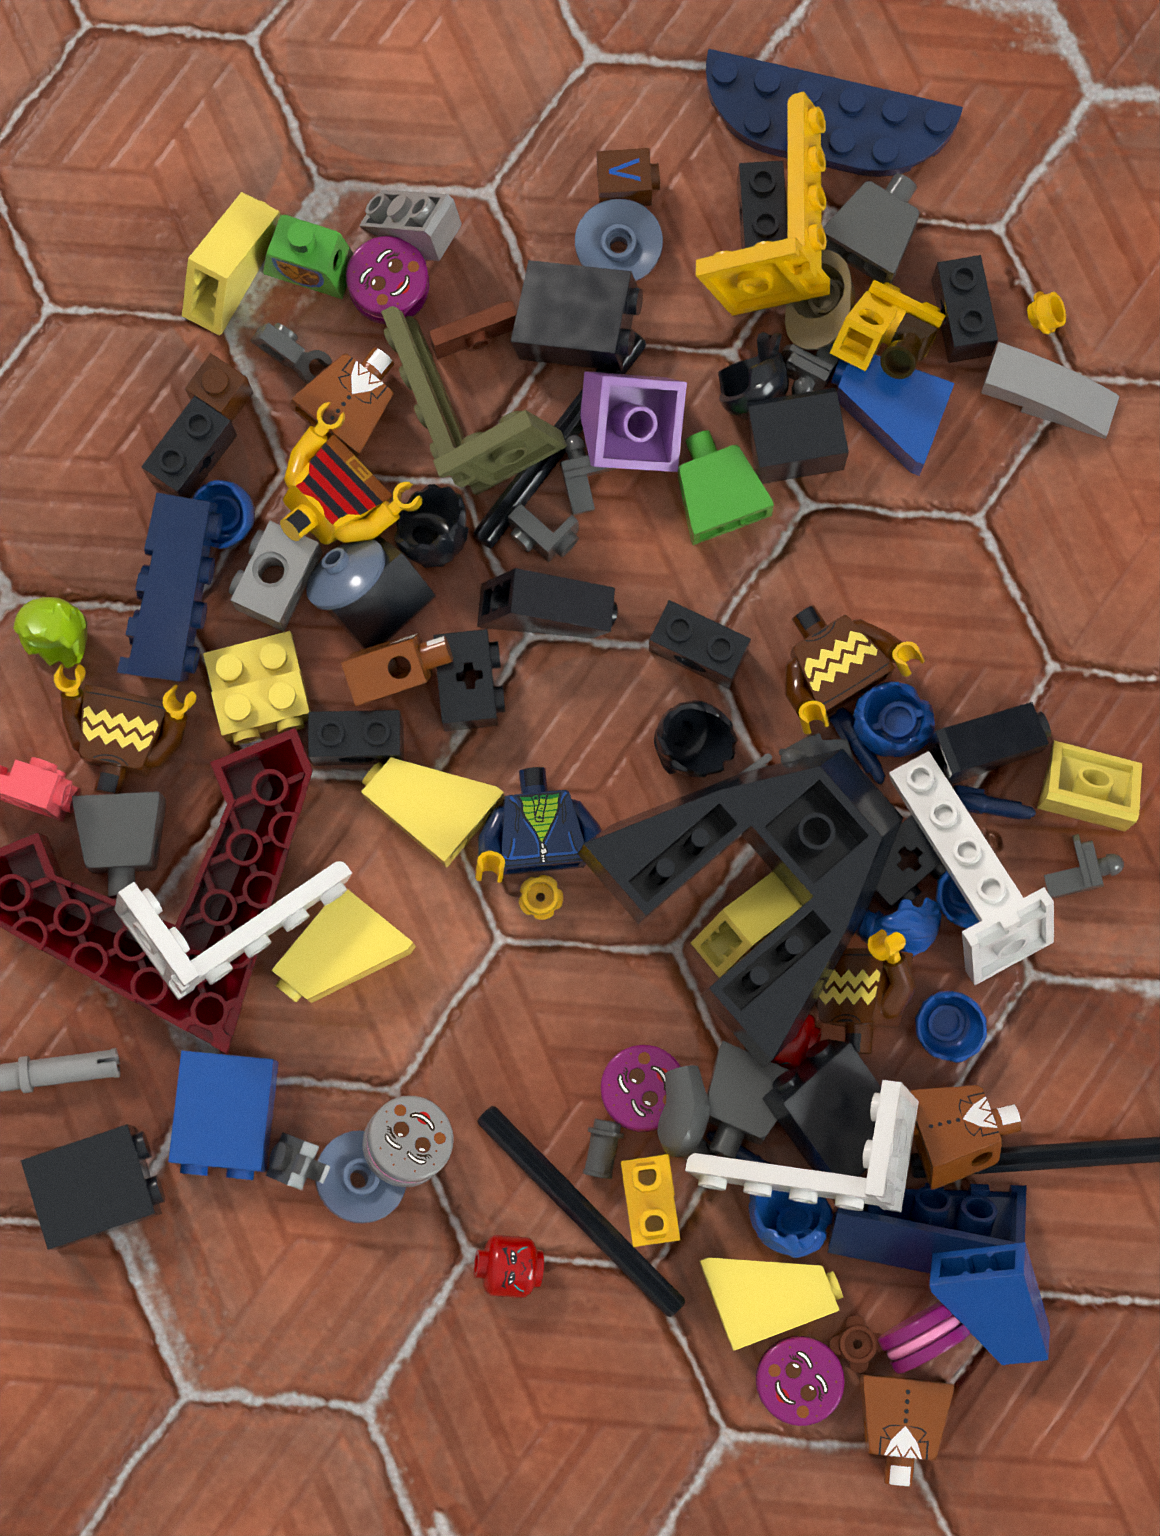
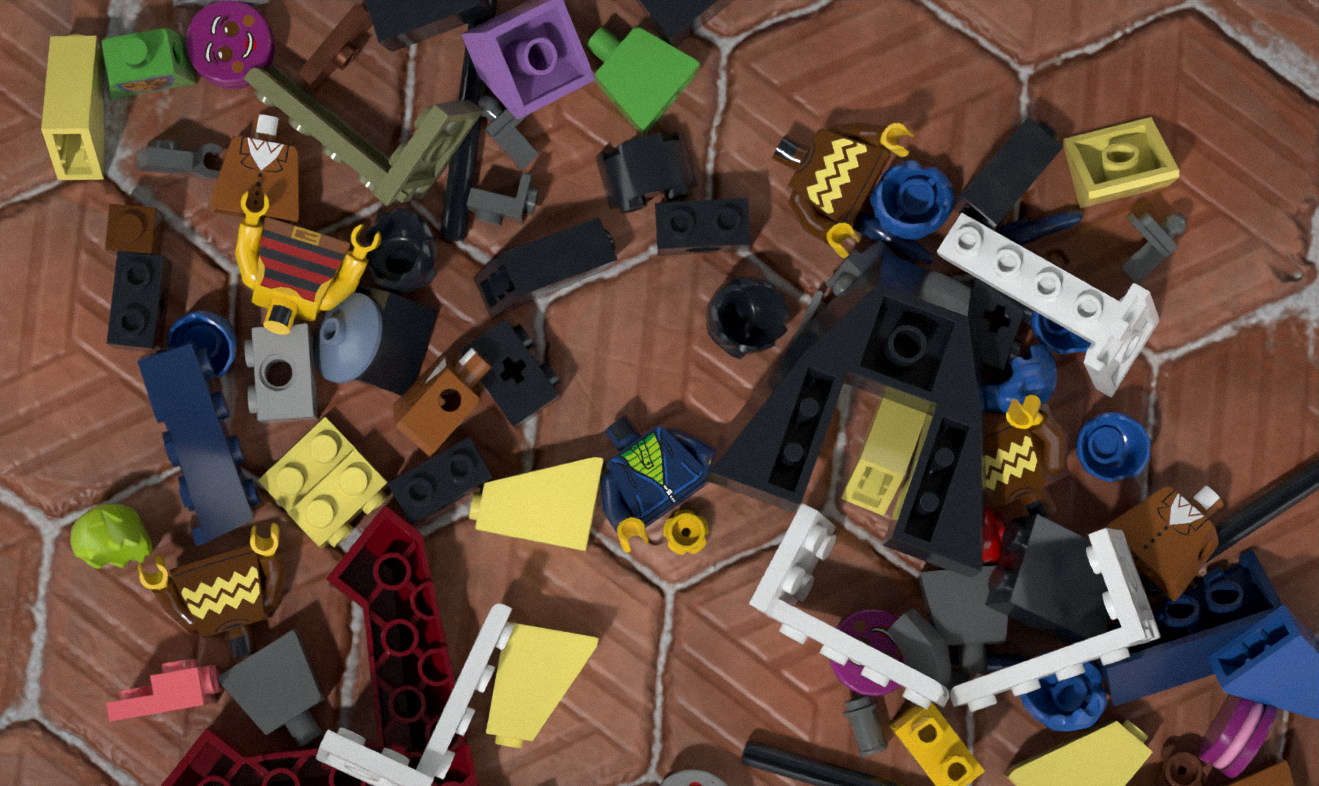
camera: 35 degrees left, 5 degrees up
none -> black cylinder [595,131,698,214]
none -> white bracket [749,503,949,710]

